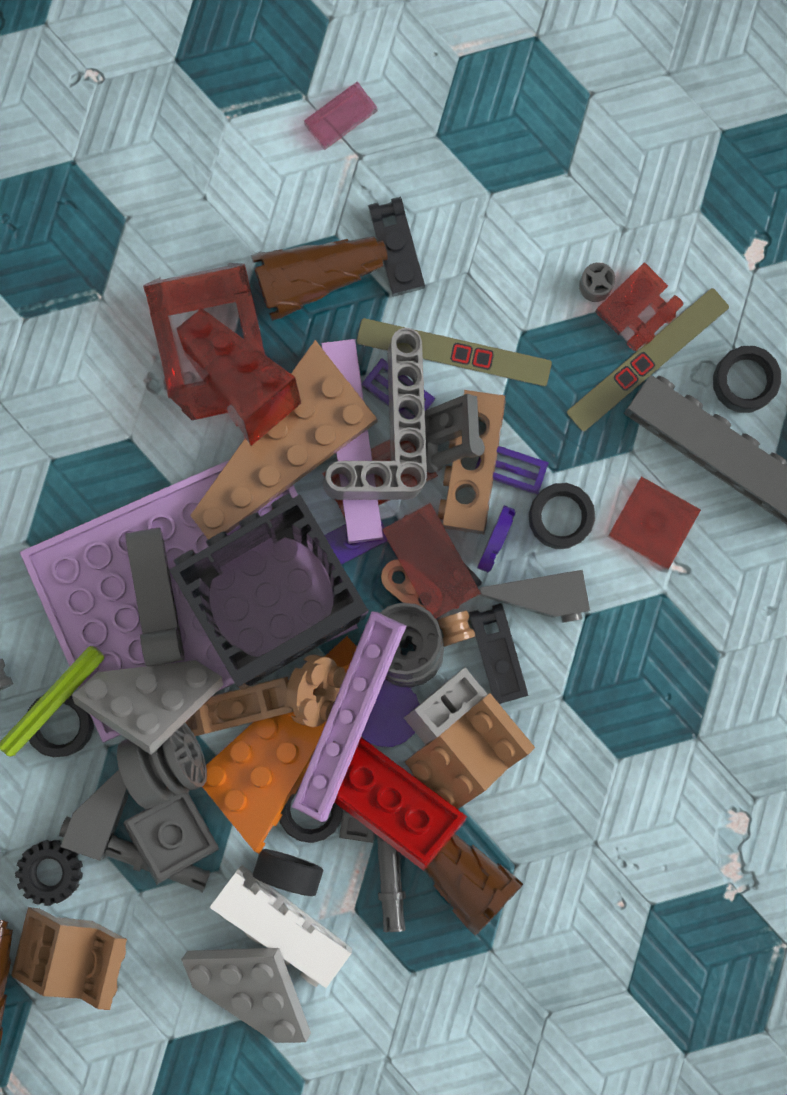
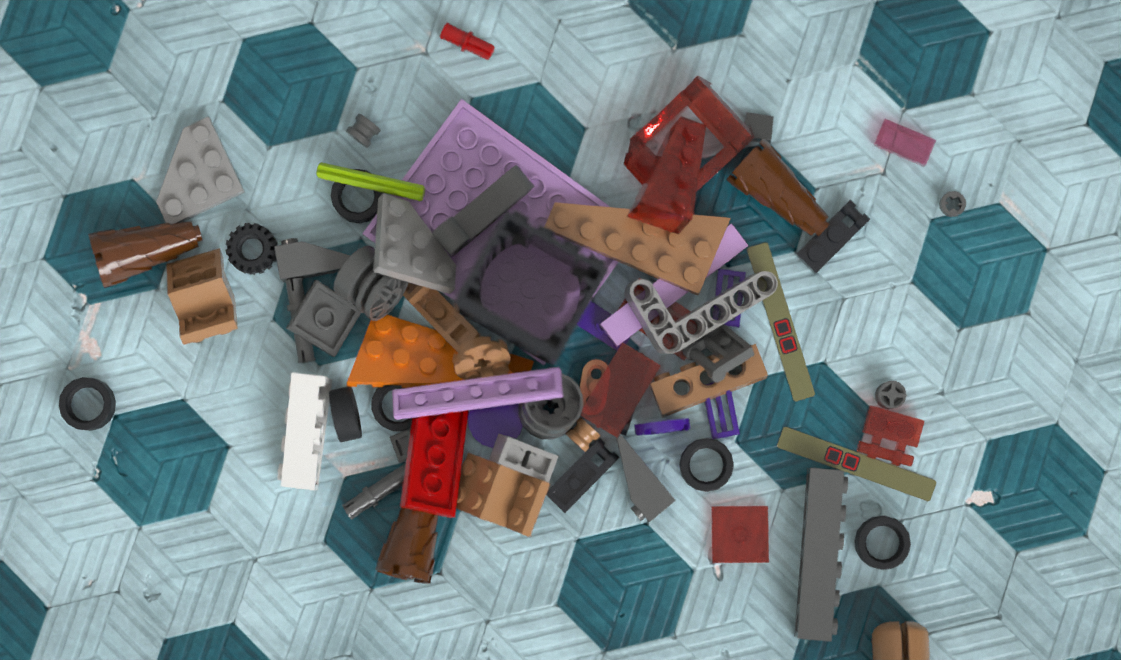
camera: 65 degrees right, 0 degrees up
light grey plate [181,948,311,1043] -> none
none -> dark grey slope [742,112,774,143]
none -> dark grey bush [940,191,966,217]

